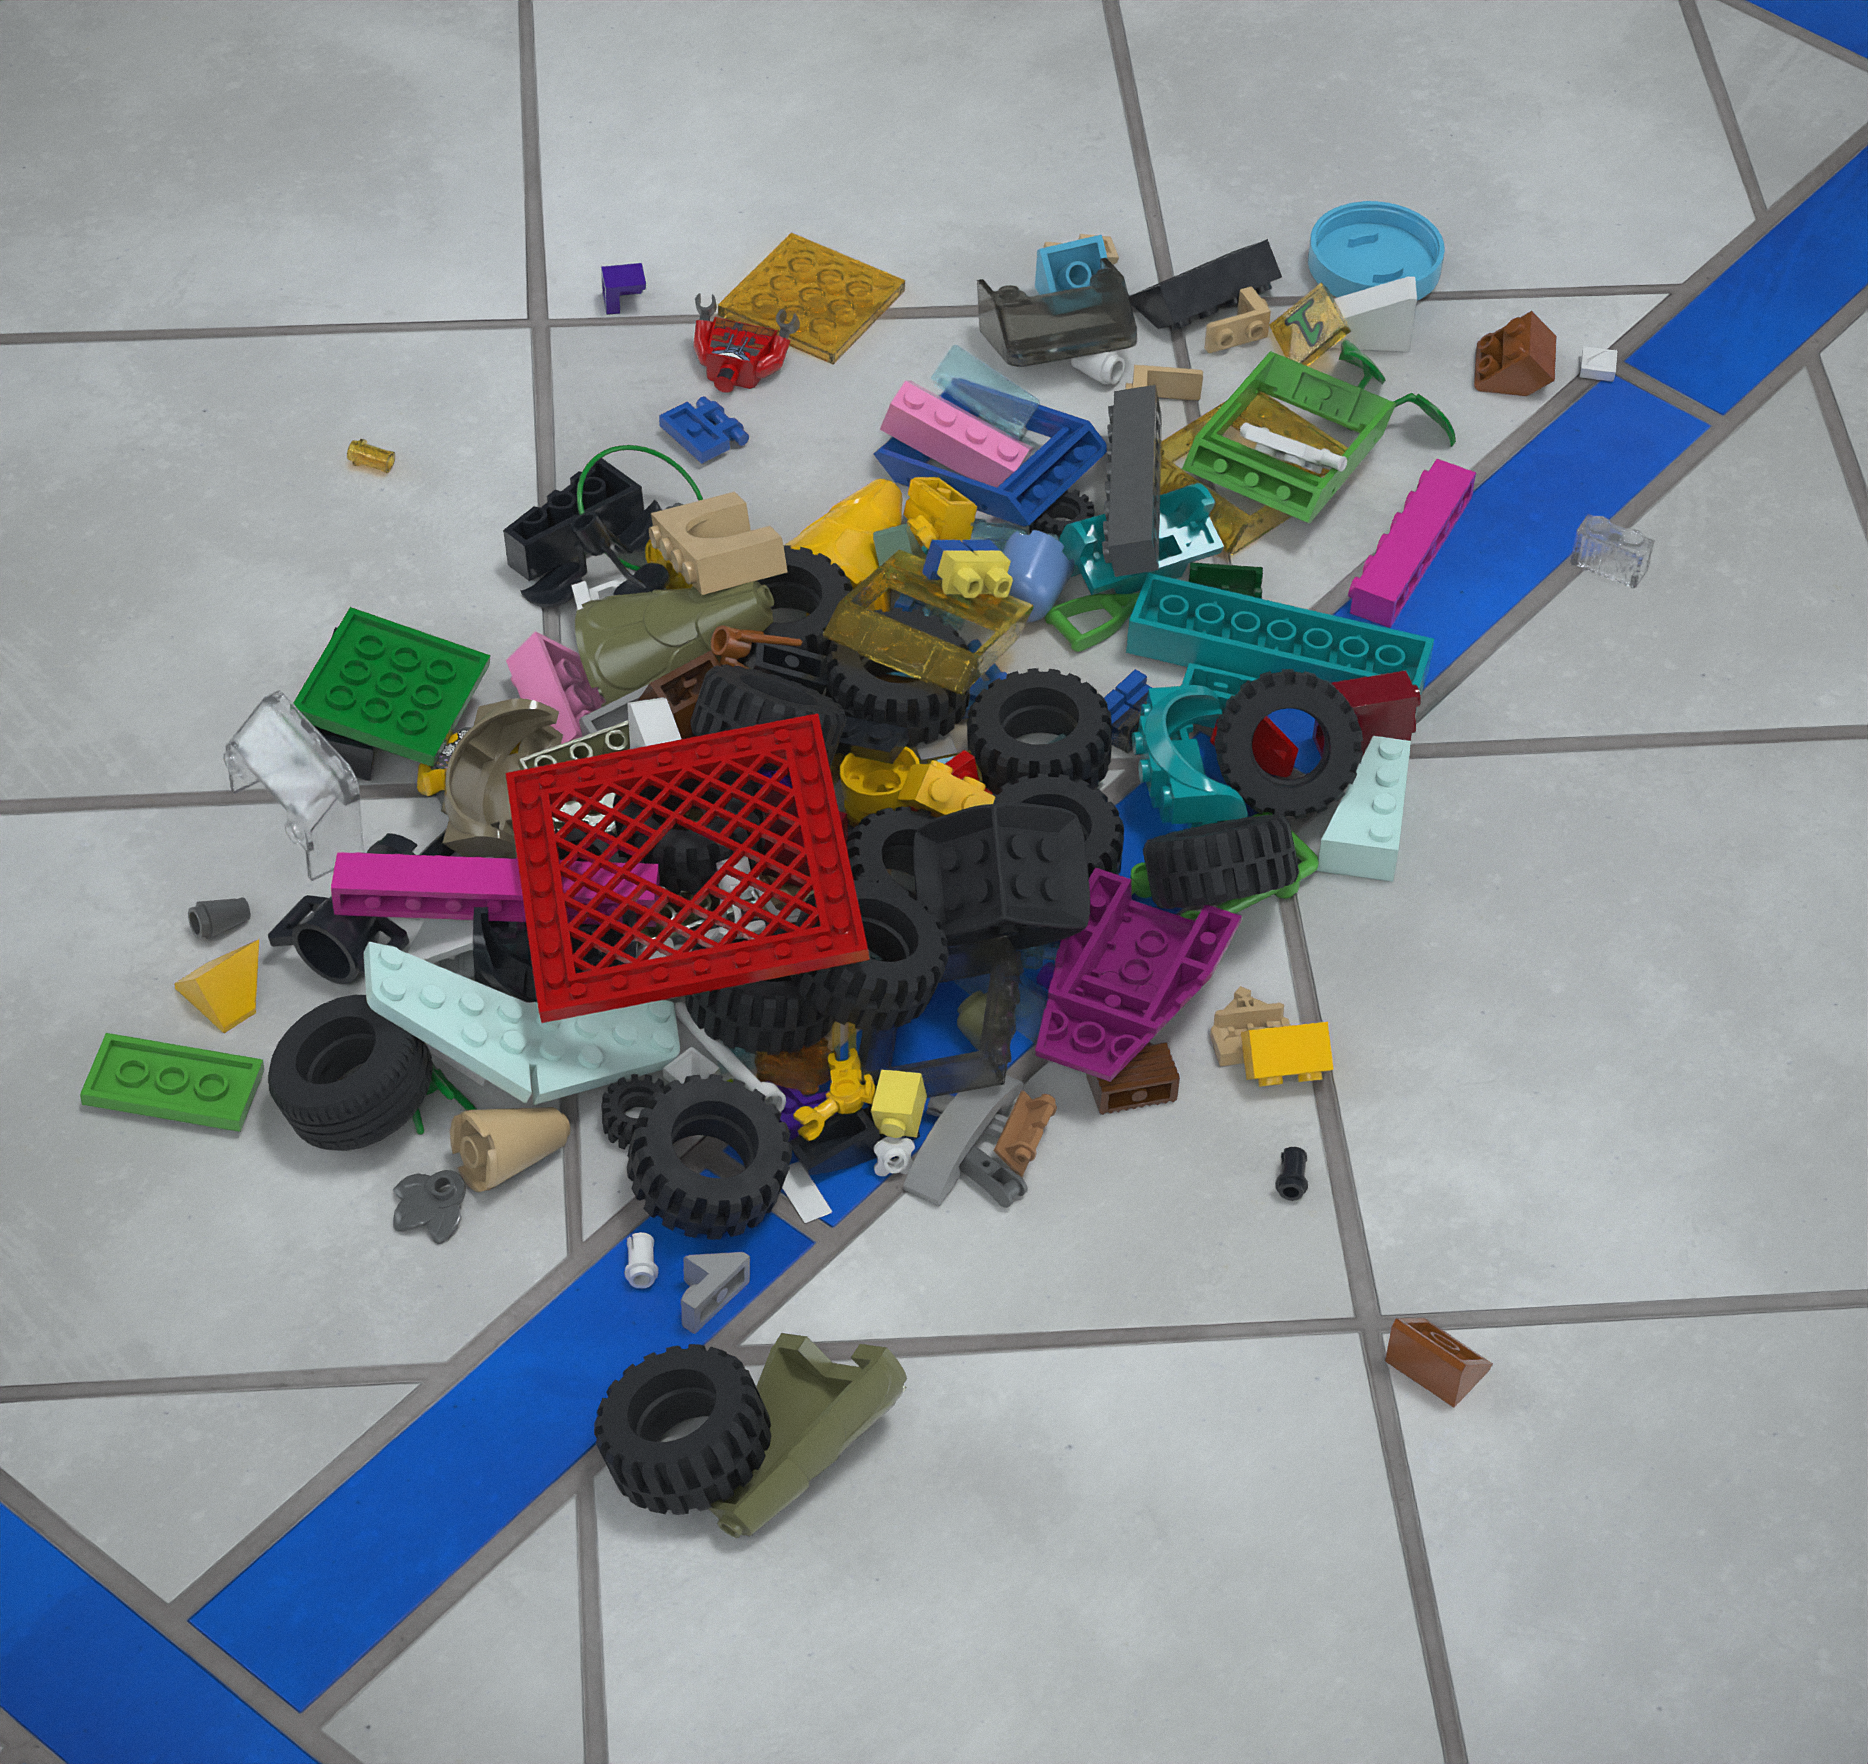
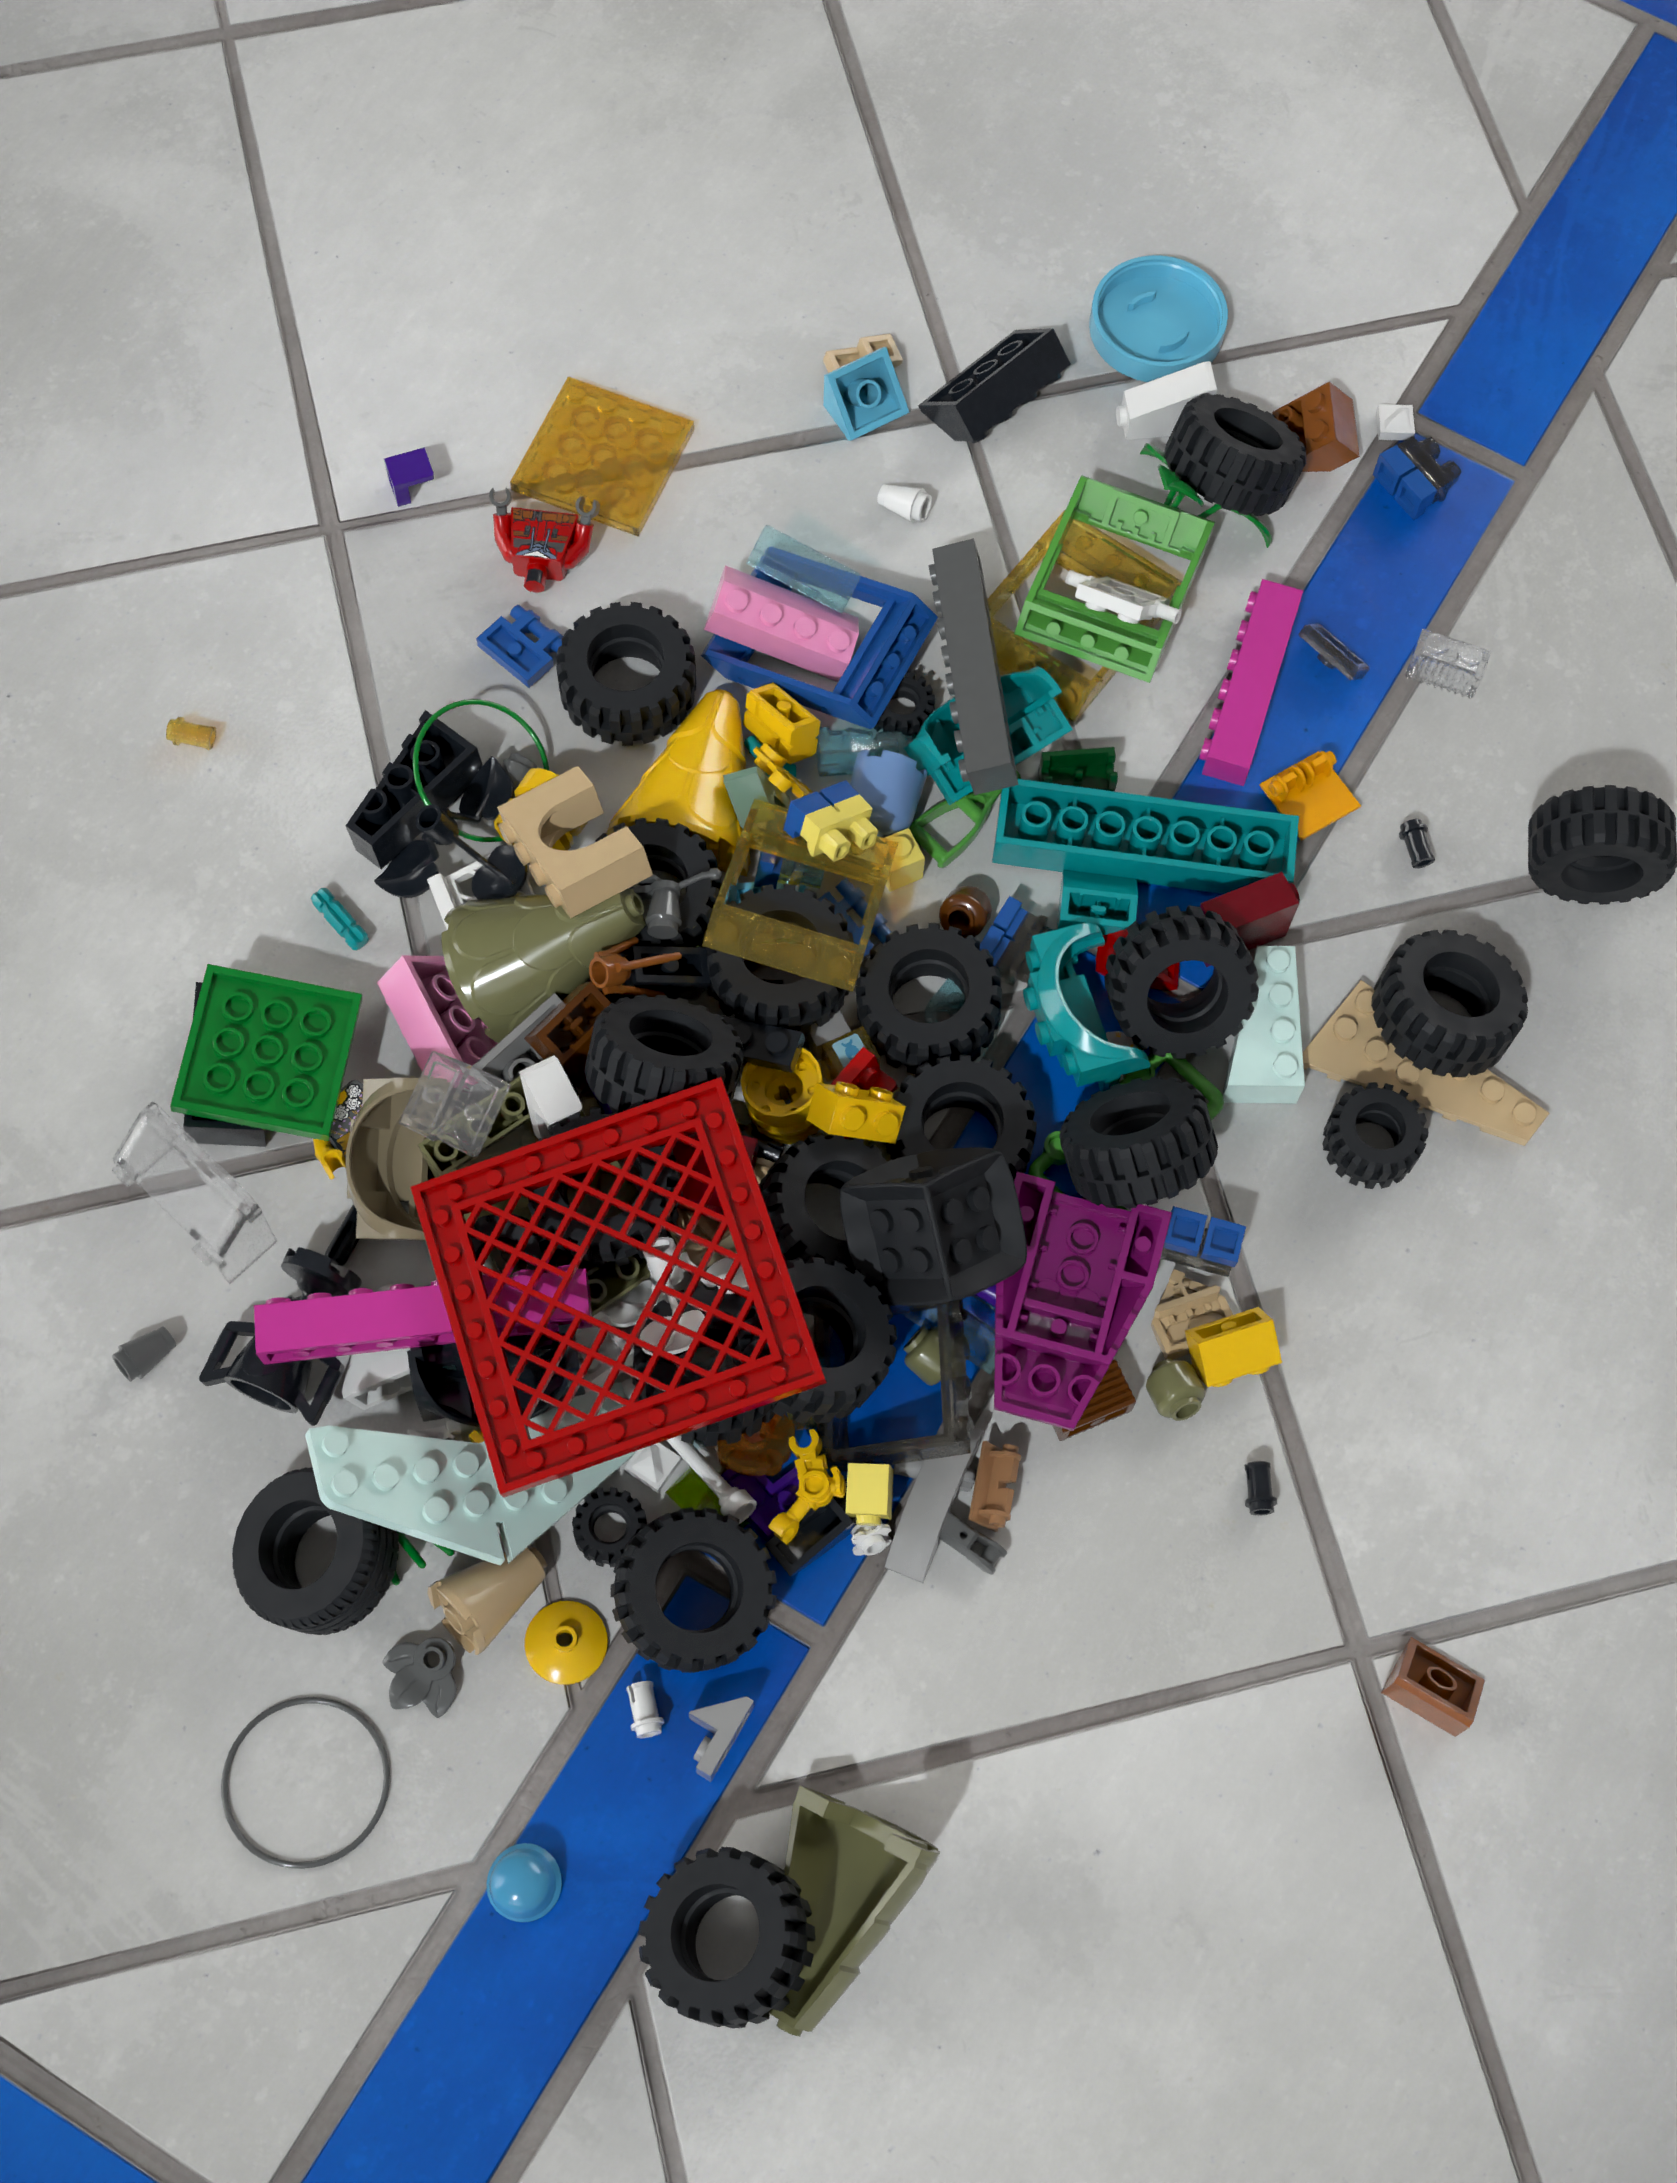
camera: 10 degrees left, 20 degrees up
bright green plate [80,1033,265,1132] -> none
yellow slope [174,939,259,1033] -> none
white sticker [782,1162,832,1223] -> none
clear smoke windscreen [977,258,1138,367] -> none
tan bracket [1125,365,1203,401] -> none
tan bracket [1204,287,1271,353] -> none
clear yellow tile [1269,282,1351,366] -> none
none -> dark grey piece [221,1697,390,1869]
none -> teal axle [311,888,369,951]
none -> clear slope [398,1051,511,1158]
none -> dark azure helmet [486,1843,562,1922]
none -> yellow dish [524,1601,608,1685]
none -> black tyre [556,602,696,746]
none -> dark grey piece [629,868,722,939]
none -> light yellow brick [873,828,925,892]
none -> reddish brown head [939,885,992,939]
none -> olive head [1146,1359,1205,1421]
none -> blue hips [1161,1206,1246,1277]
none -> black tyre [1164,394,1307,516]
none -> light orange hinge [1259,751,1361,841]
none -> clear smoke plate [1298,624,1370,680]
none -> tan wing [1303,980,1549,1146]
none -> black tyre [1322,1082,1429,1189]
none -> black tyre [1371,930,1528,1078]
none -> hips [1373,436,1461,520]
none -> black pin [1399,819,1435,869]
none -> black tyre [1528,785,1677,905]

